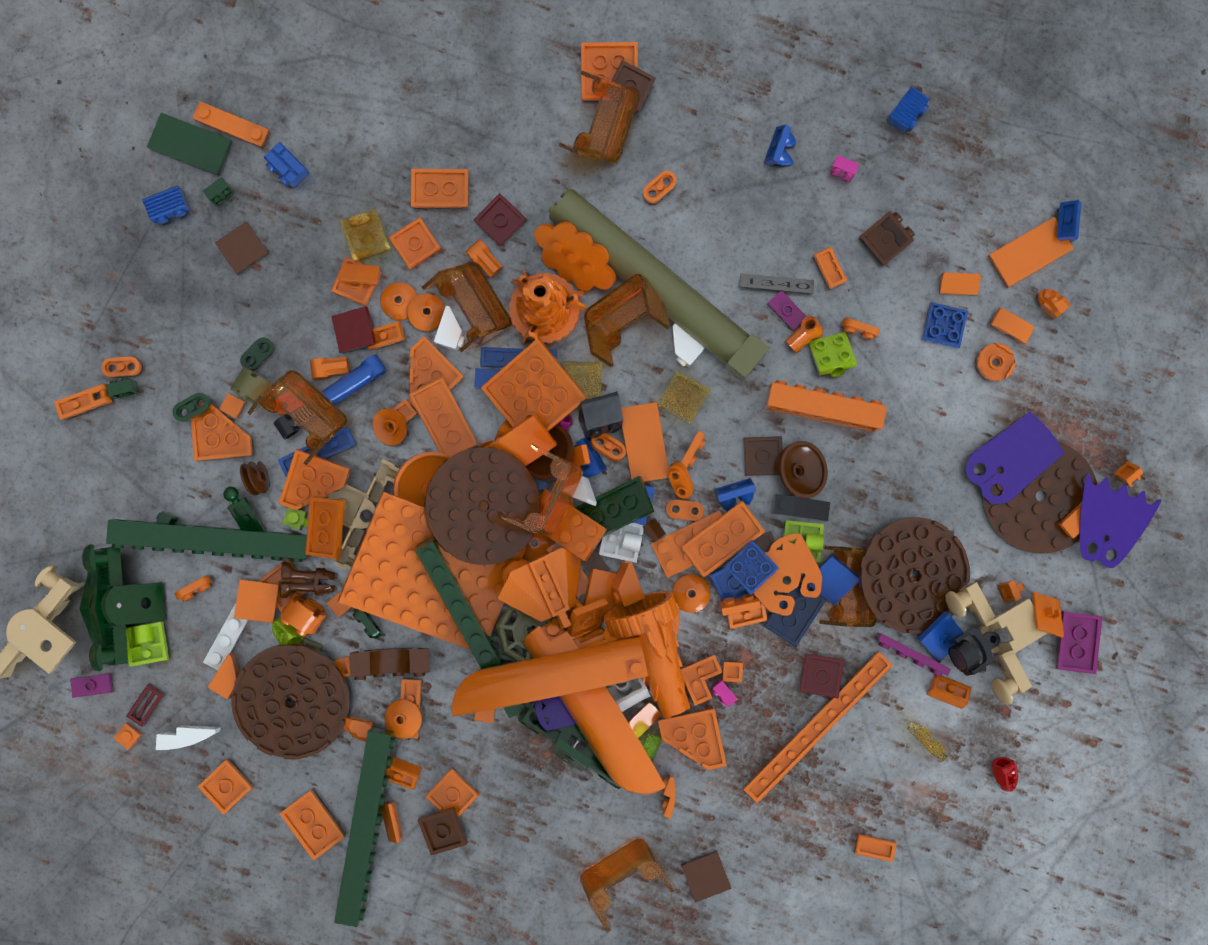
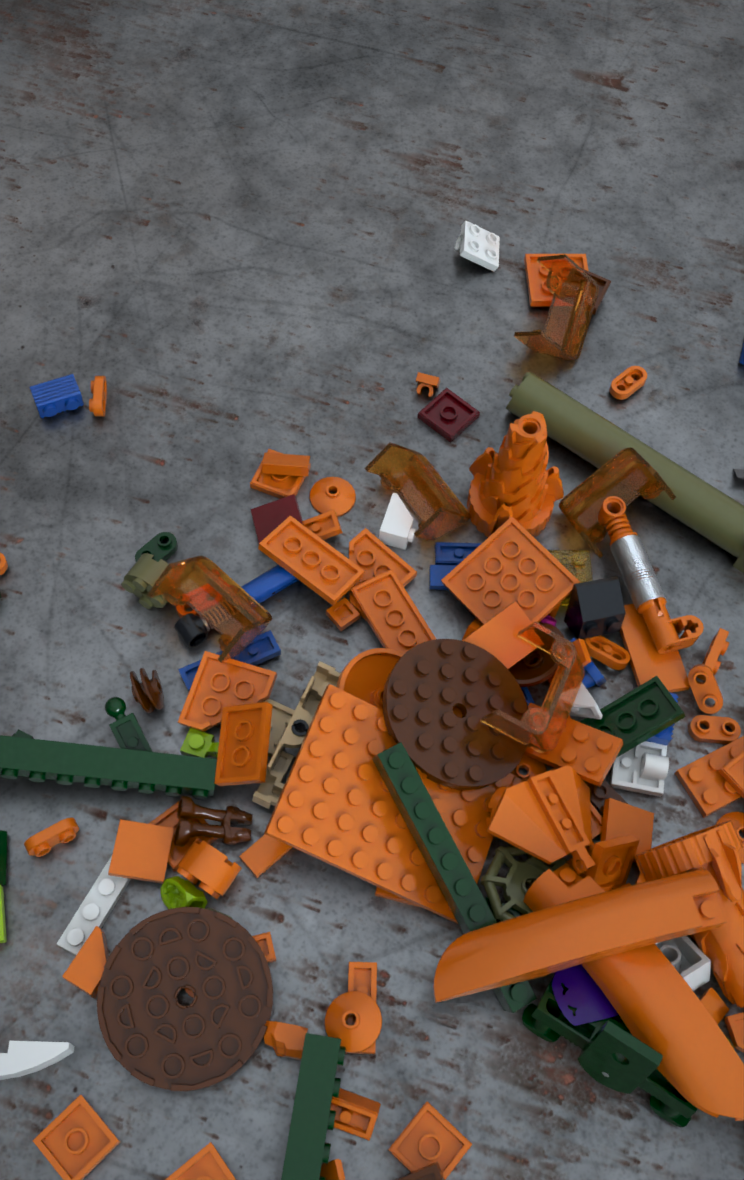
camera: 10 degrees left, 25 degrees down
dark green tile [147,113,232,175] -> none
dark green plate [173,393,211,422] -> none
orange plate [191,402,253,461] -> none
orange plate [192,101,270,148] -> none
dark green piece [203,177,235,206] -> none
reddish brown tile [215,221,269,275] -> none
orange tile [219,393,246,419] -> none
blue brick [264,142,310,188] -> none
orange piece [310,357,350,380] -> none
clear yellow brick [340,208,391,263] -> none
reddish brown brick [350,648,430,680] -> none
dark green plate [353,608,383,639] -> none
orange dish [373,408,407,446] -> none
orange tile [388,217,441,270] -> none
orange dish [407,293,445,332] -> none
orange plate [411,169,469,208] -> none
orange piece [465,239,503,278] -> none
orange tile [474,709,496,723] -> none
orange plate [534,221,616,291] -> none
orange slope [611,561,645,607] -> none
reddish brown tile [643,518,666,542] -> none
clear yellow brick [658,370,711,425] -> none
white slope [672,324,704,367] -> none
none -> orange plate [89,376,107,417]
none -> orange plate [258,515,365,606]
none -> orange tile [416,372,440,398]
none -> white plate [454,221,500,272]
none -> orange piece [597,496,704,654]

